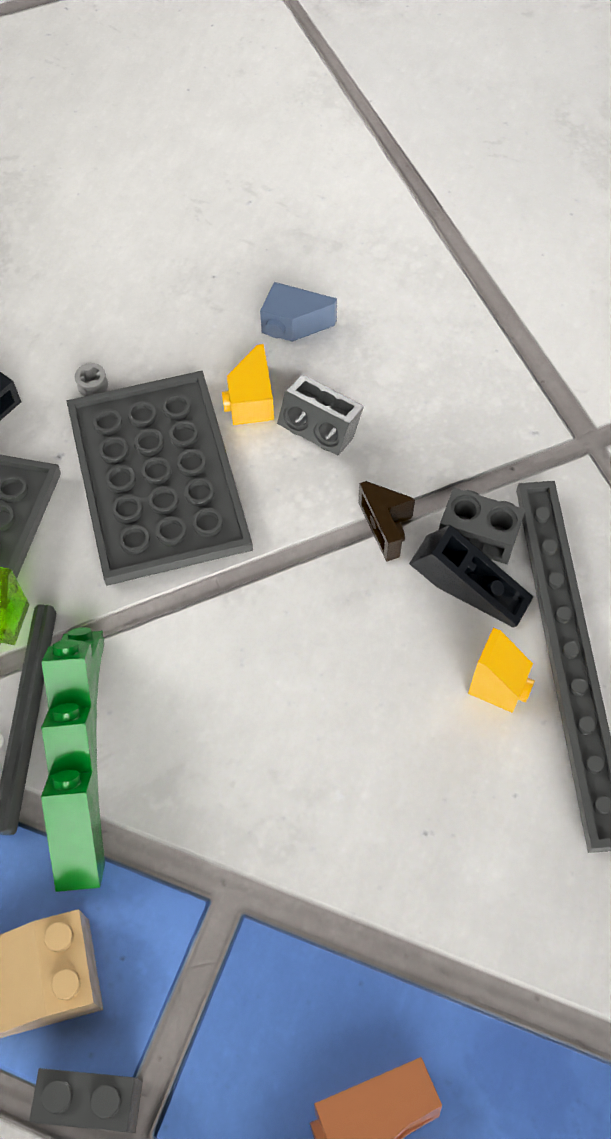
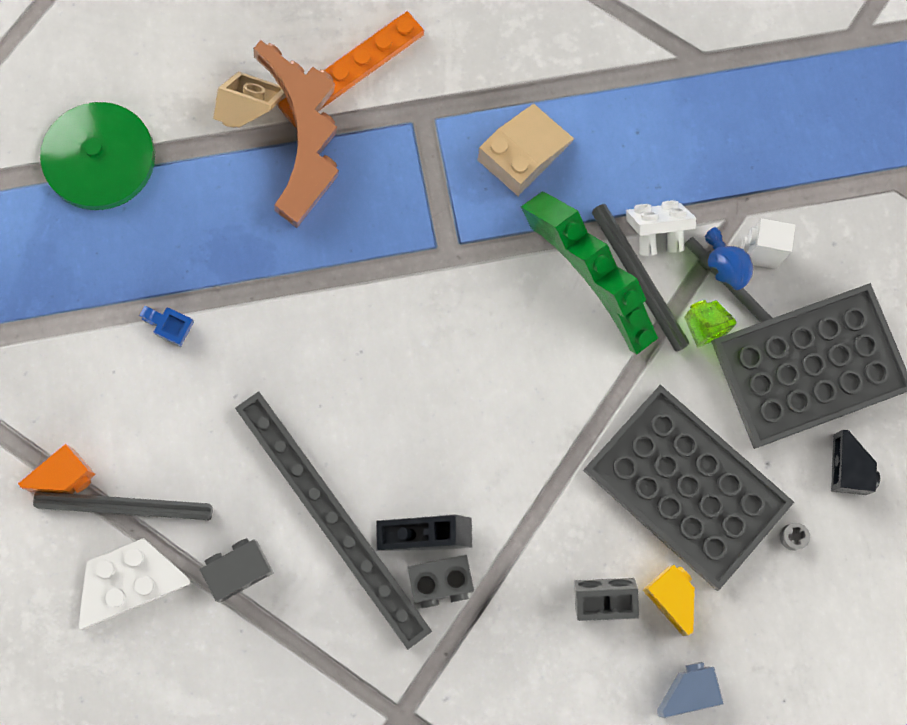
camera: 140 degrees right, 15 degrees up
dark grey brick [29,1068,143,1133] -> none
dark brown slope [358,481,415,562] -> none
yellow slope [468,627,535,713] -> none

